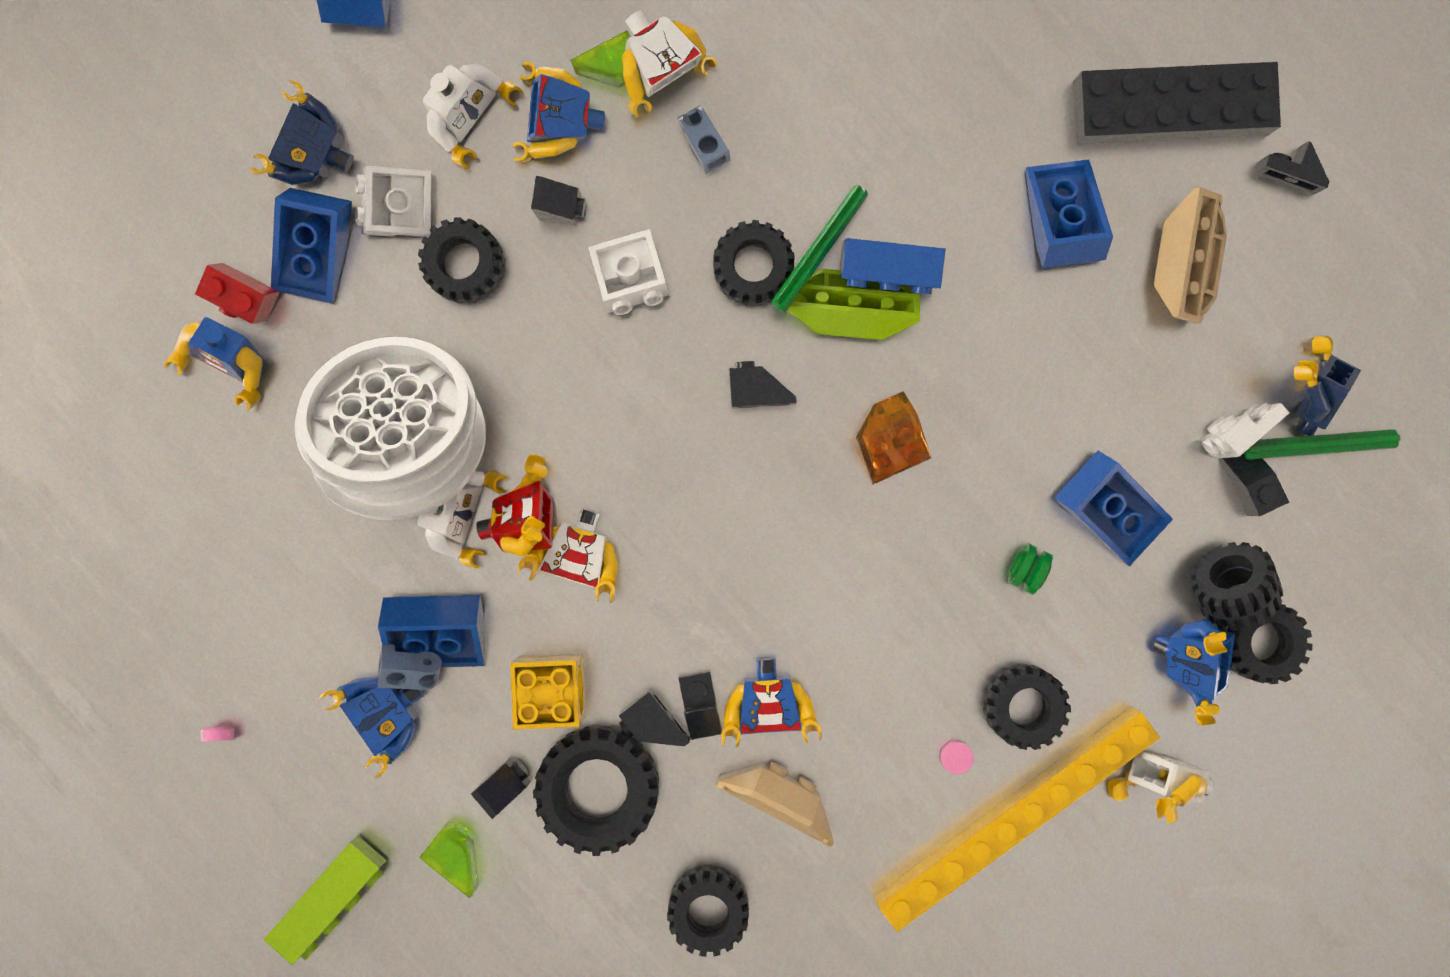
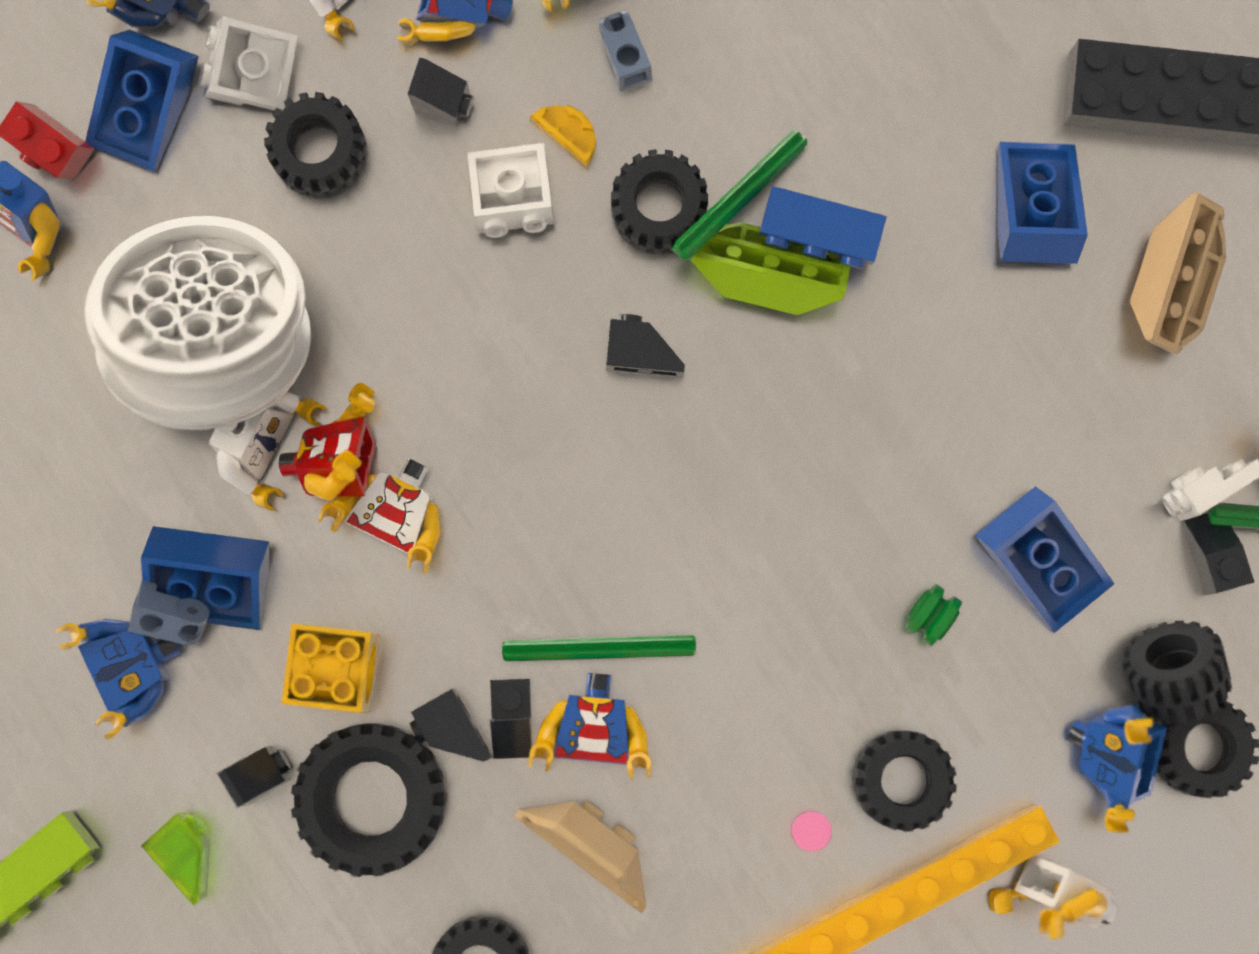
camera: 10 degrees right, 5 degrees down
clear orange slope [856,391,931,485] -> none
none -> green axle [502,635,696,661]
none -> yellow tile [529,105,597,168]

